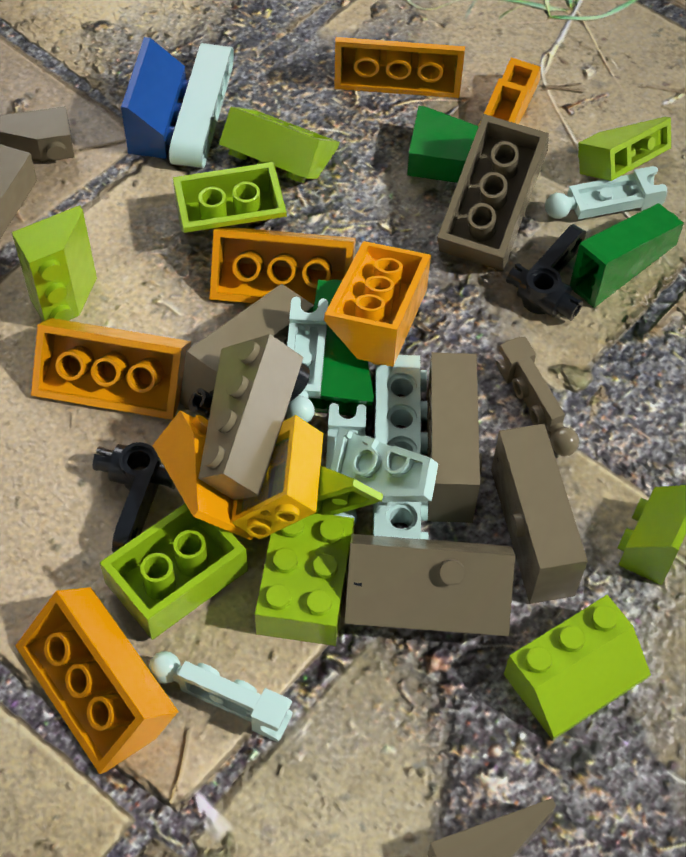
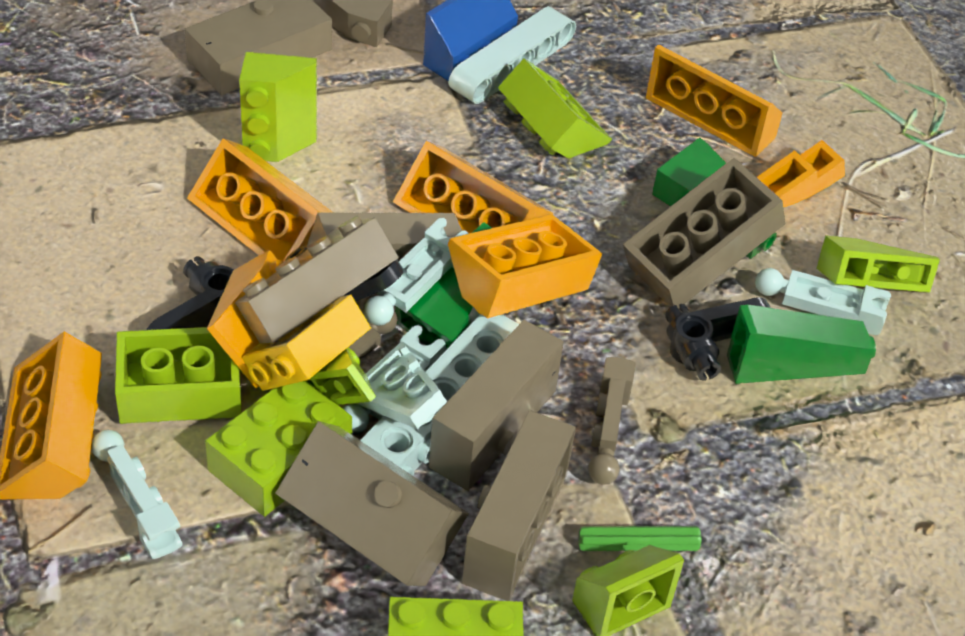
camera: 30 degrees right, 10 degrees down
lime slope [173,162,287,233] -> none
none -> bright green axle [578,526,702,551]

